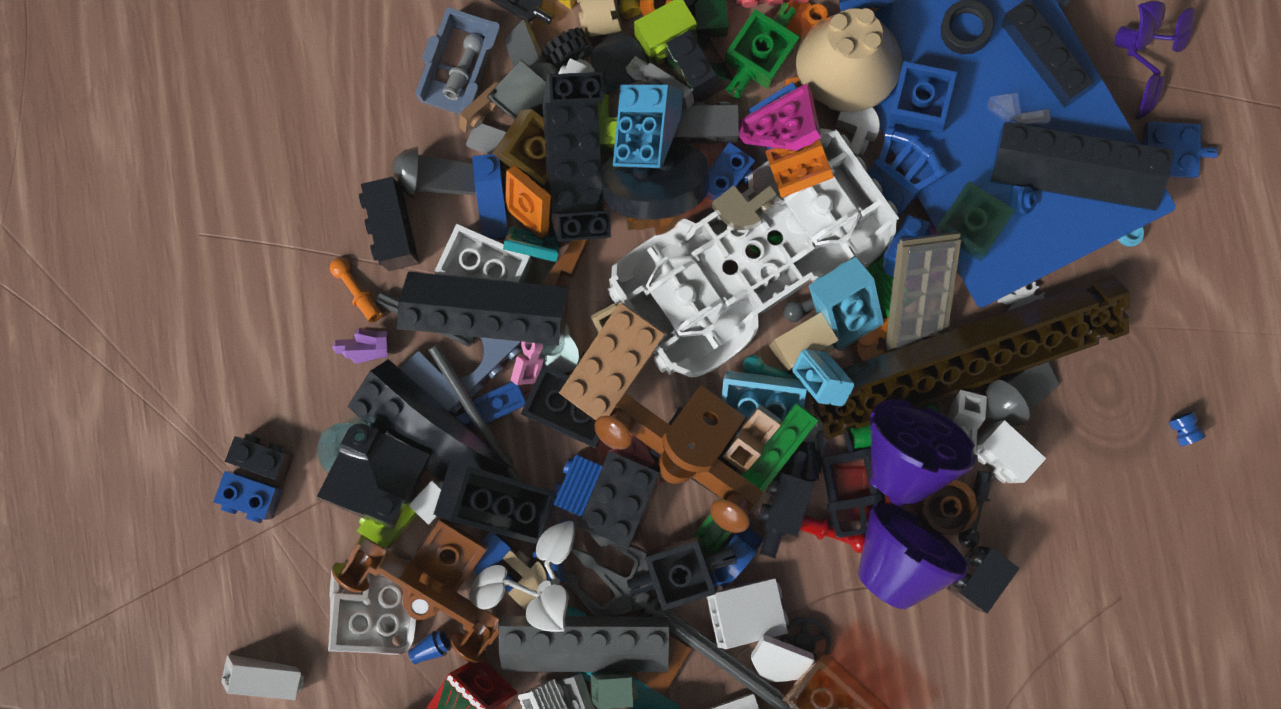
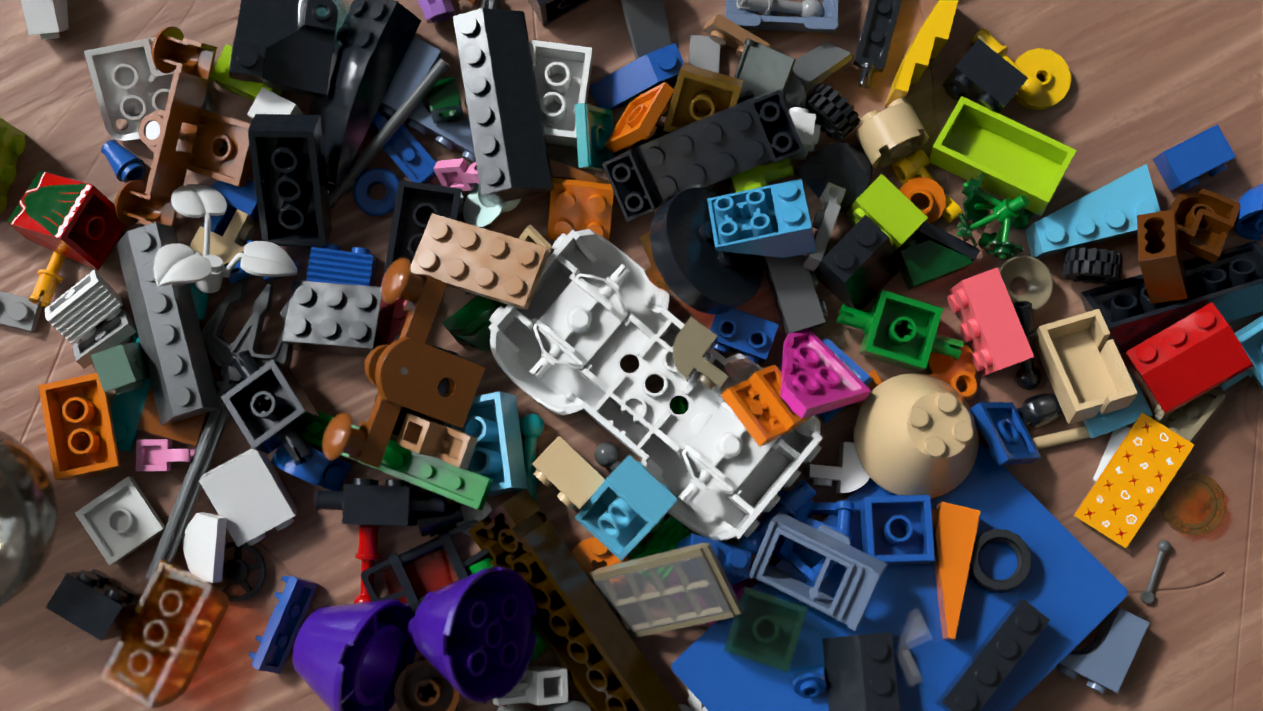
camera: 70 degrees right, 0 degrees up
medium azure brick [792,349,854,406] -> none
none -> bright pink plate [136,439,195,472]
none -> blue plate [249,575,319,674]
none -> blue piece [353,168,399,216]
none -> dark green bracket [427,77,464,124]
none -> dark green slope [443,295,507,353]
none -> orange plate [547,178,614,241]
none -> blue pin [739,479,817,555]
none -> sand blue piece [749,512,887,631]
none -> orange slope [931,502,980,641]

